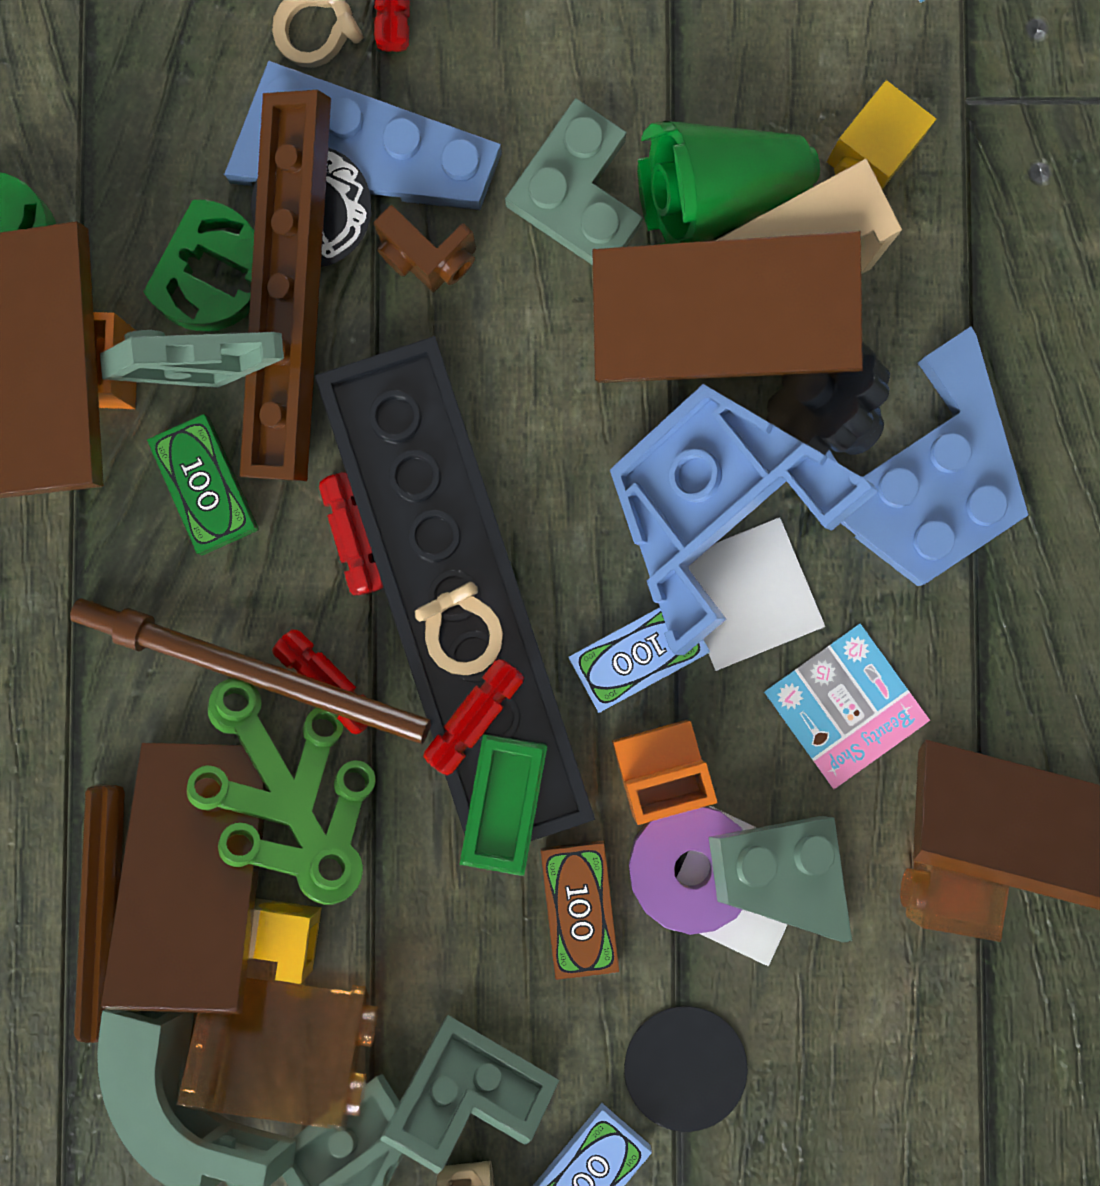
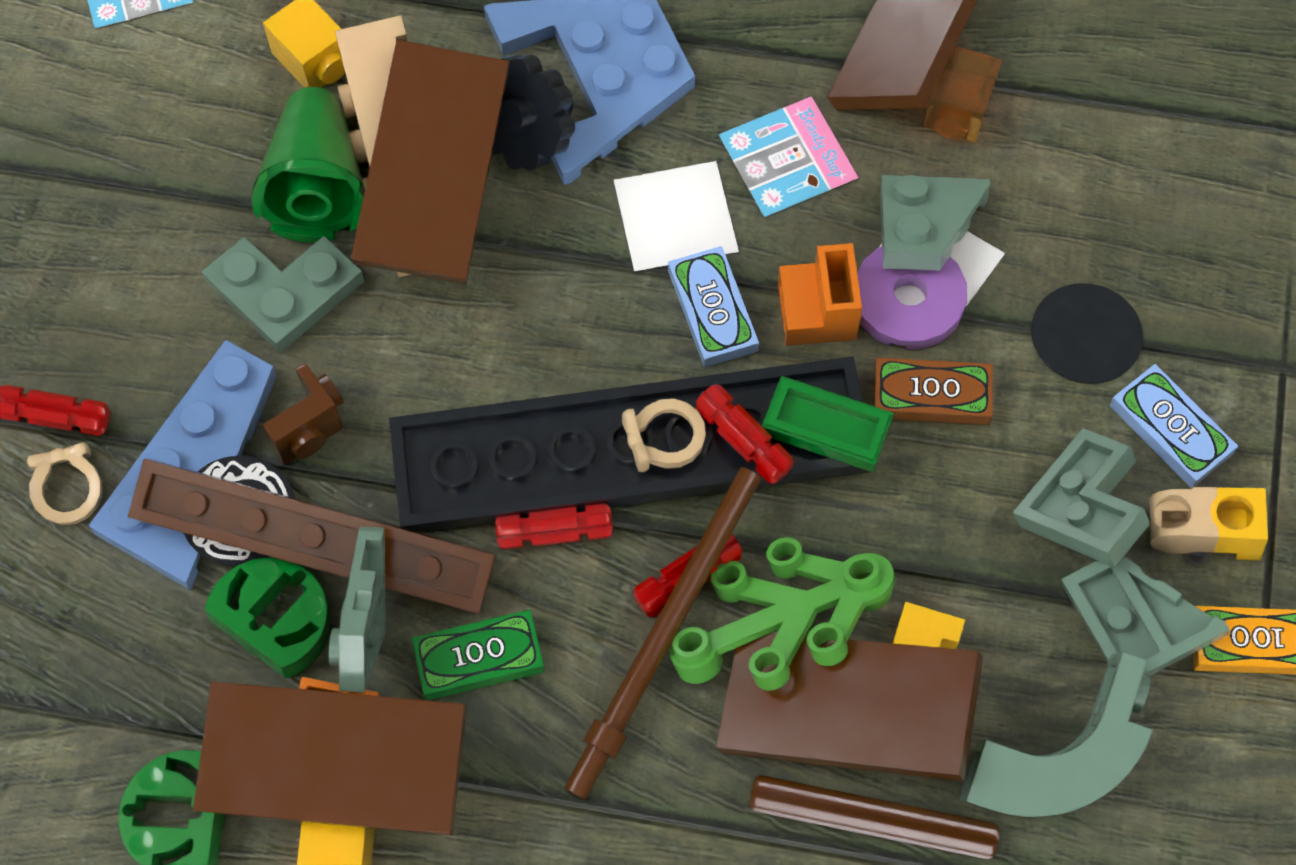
camera: 80 degrees left, 20 degrees down
clear orange panel [177,978,378,1131] -> none
medium blue wing [610,384,878,655] -> none

